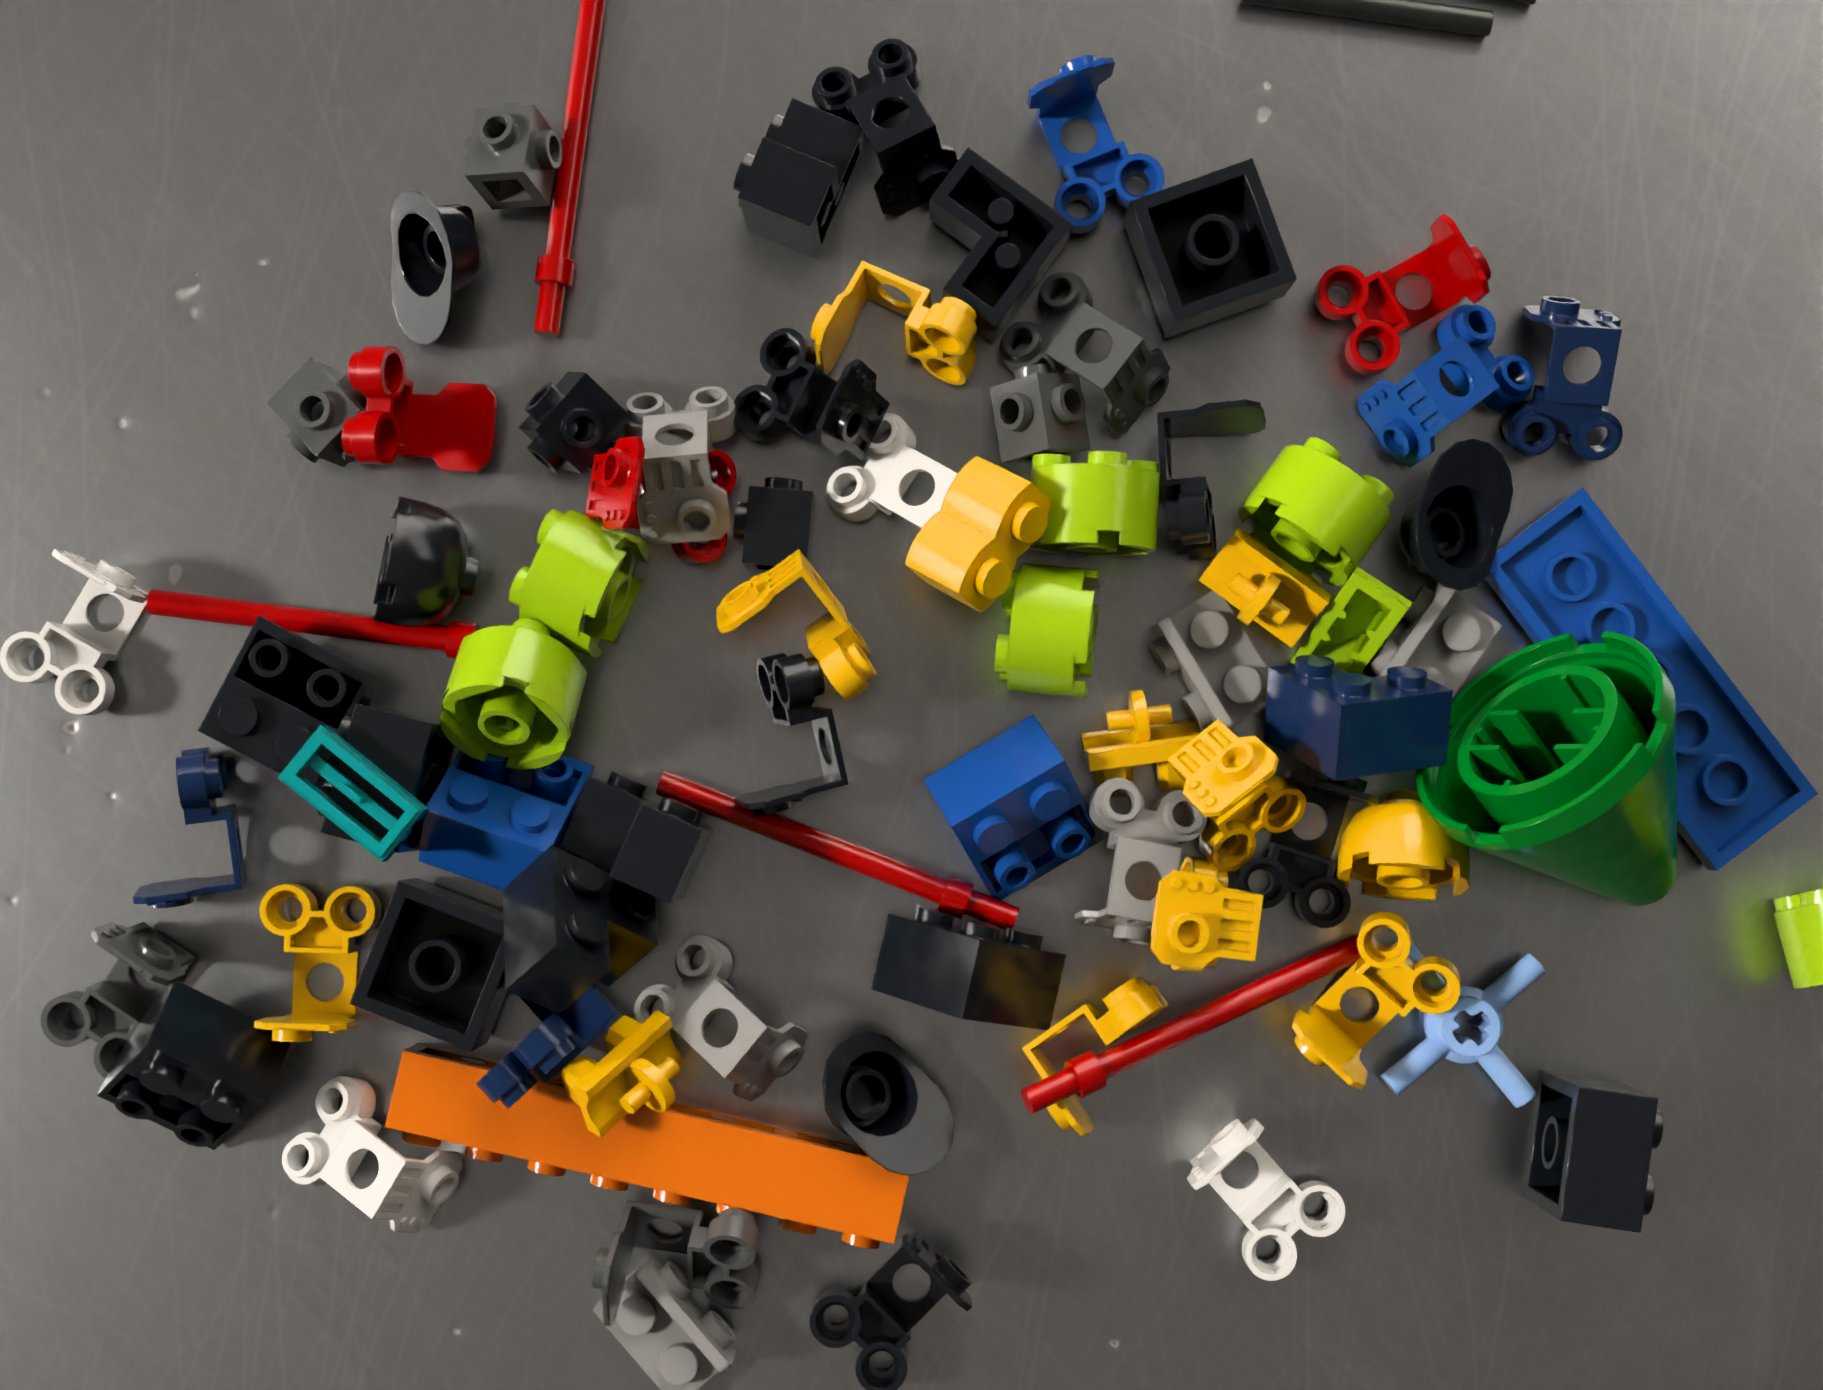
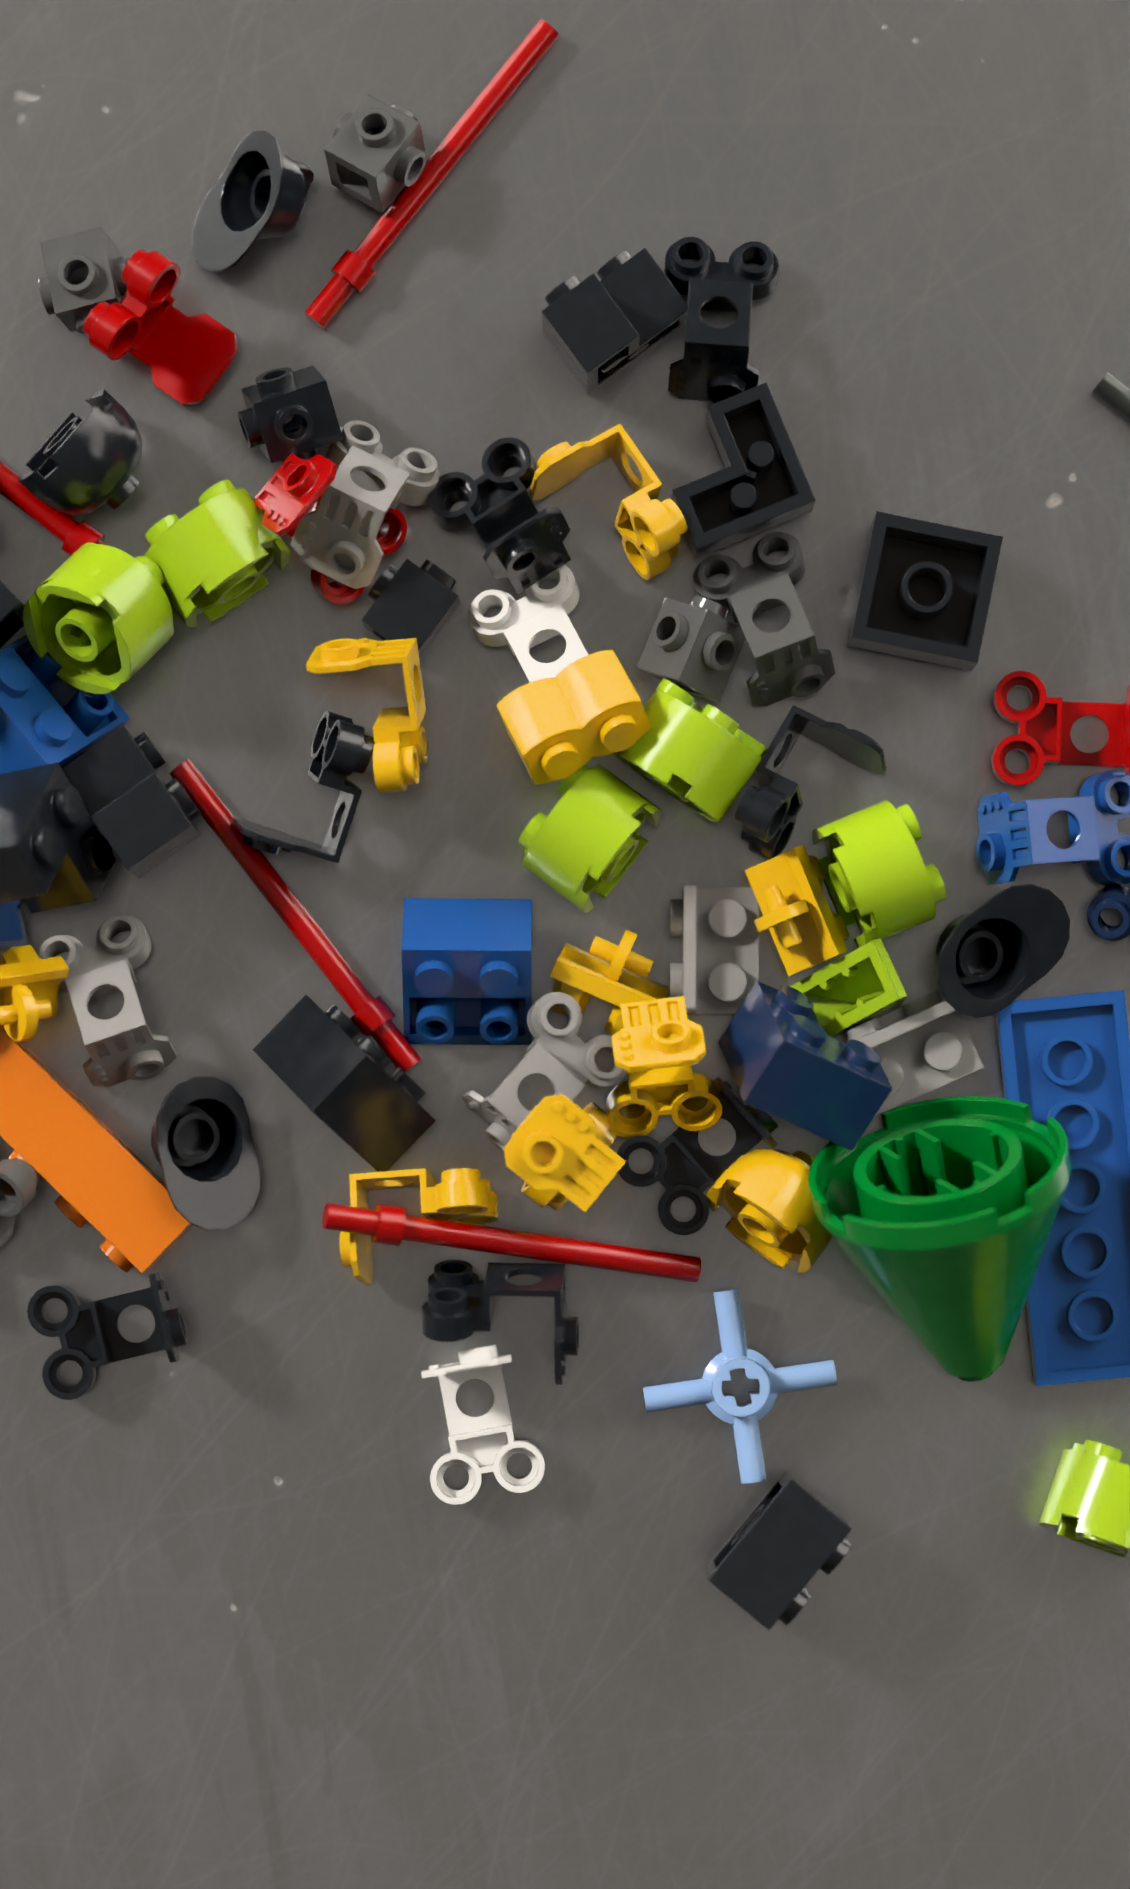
camera: 35 degrees right, 0 degrees up
blue piece [1027,54,1164,234] -> none
yellow piece [1291,912,1461,1090] -> none
none -> black piece [422,1260,579,1385]

